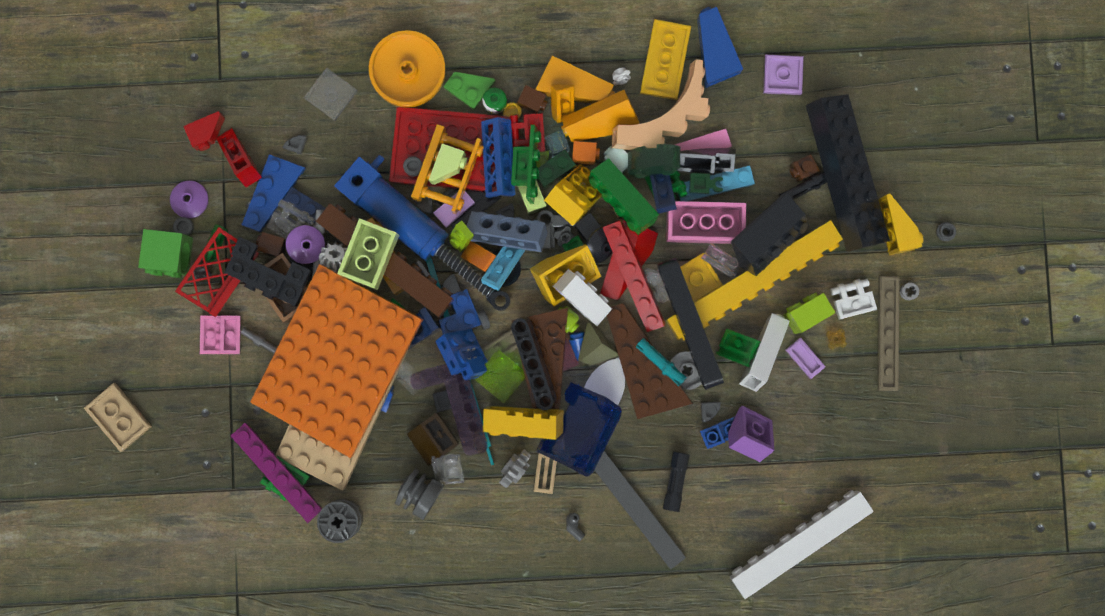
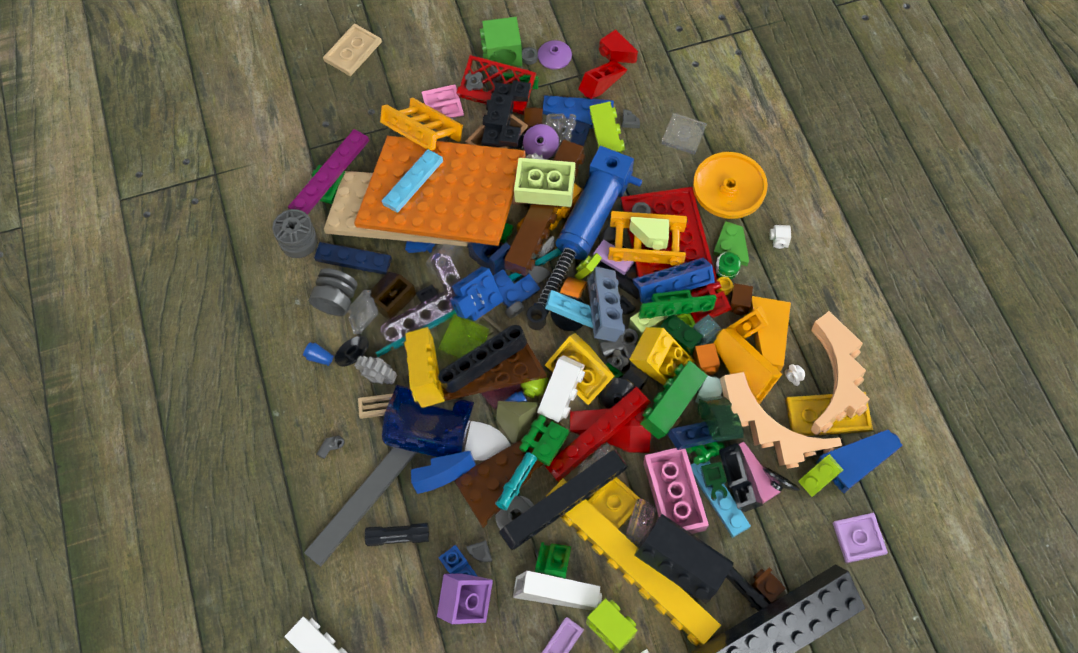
camera: 80 degrees right, 20 degrees down
none -> blue cone [303,342,334,366]
none -> dark blue plate [314,242,392,275]
none -> black dish [335,336,369,367]
none -> light orange fence [380,98,463,151]
none -> medium azure plate [382,149,443,213]
none -> blue slope [411,451,476,494]
none -> dark grey plate [465,72,483,91]
none -> green plate [519,415,569,466]
none -> lime brick [589,101,625,154]
none -> black dish [763,467,800,491]
none -> white plate [770,225,791,249]
none -> lime plate [798,454,844,497]
none -> light nougat arch [811,311,870,436]

